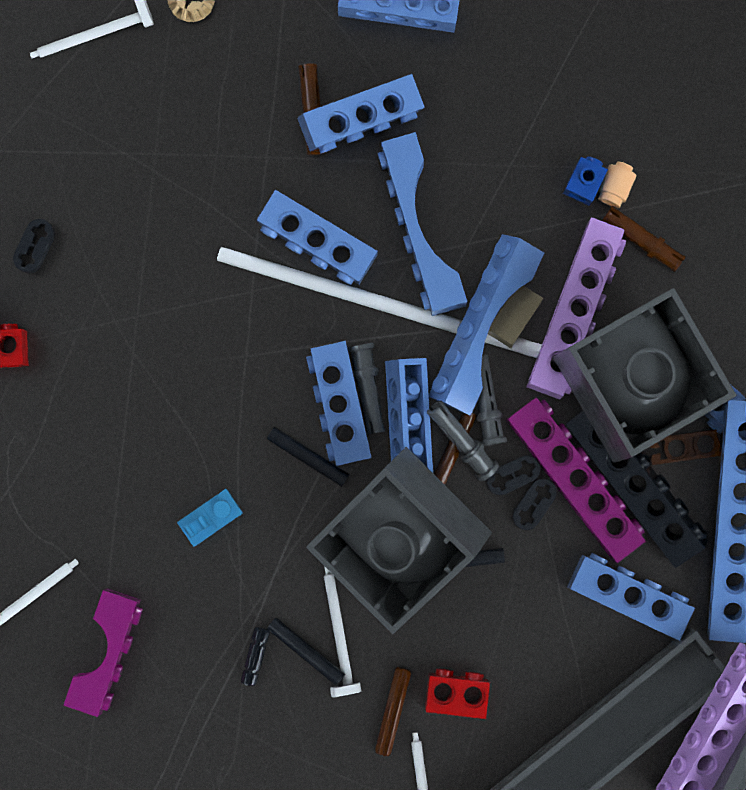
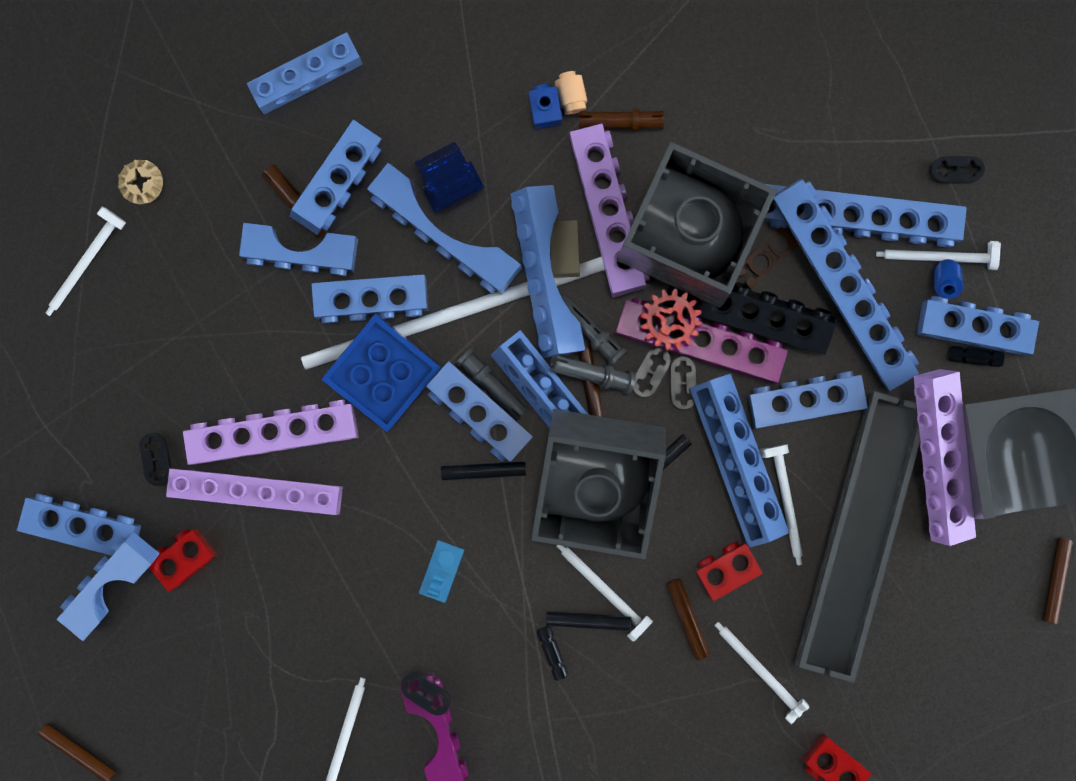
camera: 30 degrees left, 0 degrees up
none -> lavender brick [166,469,343,515]
none -> lavender brick [183,400,359,465]
none -> medium blue arch [239,223,358,276]
none -> blue plate [321,313,441,432]
none -> black beam [401,672,451,715]
none -> clear blue plate [415,142,484,213]
none -> gear [640,289,702,351]
none -> medium blue brick [690,373,789,548]
none -> white piece [759,444,803,565]

